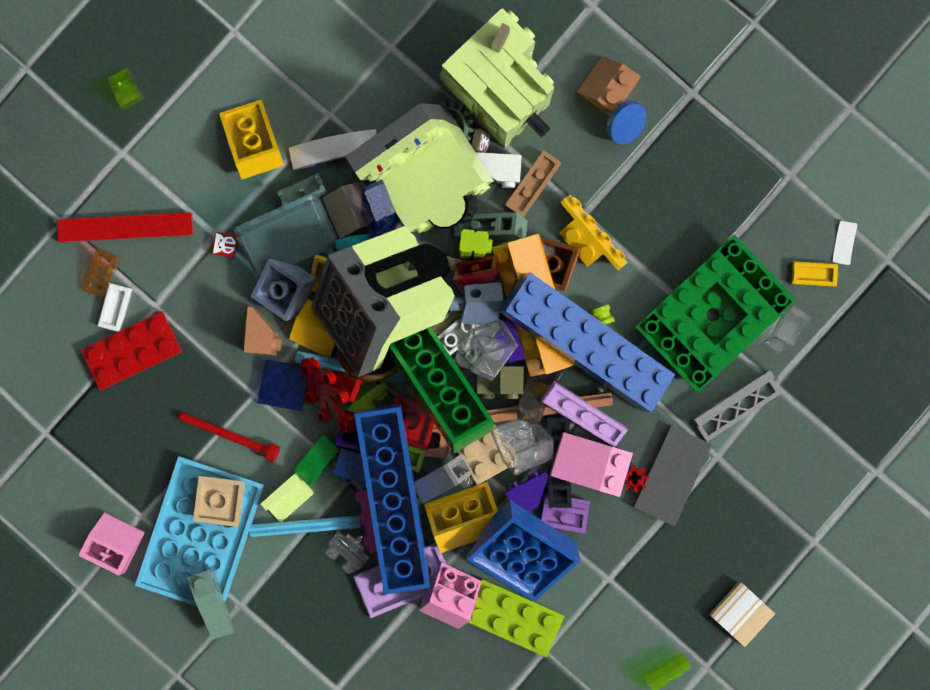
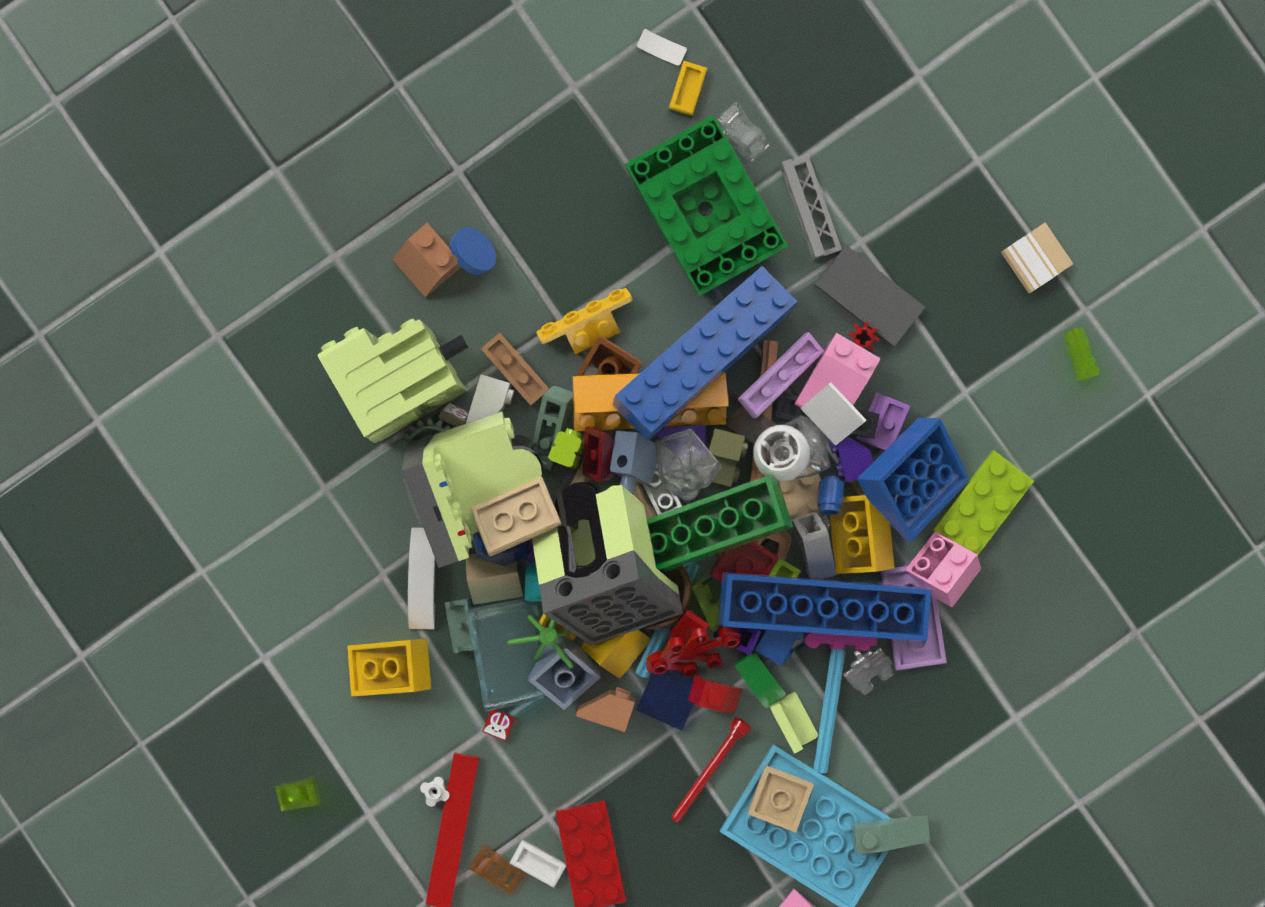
camera: 75 degrees left, 0 degrees up
dark tan tile [491,23,510,53] -> none
lime wheel [588,304,615,325] -> none
none -> white plate [420,777,450,807]
none -> tan tile [470,477,562,557]
none -> bright green plant [507,615,573,668]
none -> red slope [688,676,742,713]
none -> white wheel [753,425,810,481]
none -> white piece [801,382,866,445]
none -> blue brick [817,476,844,515]

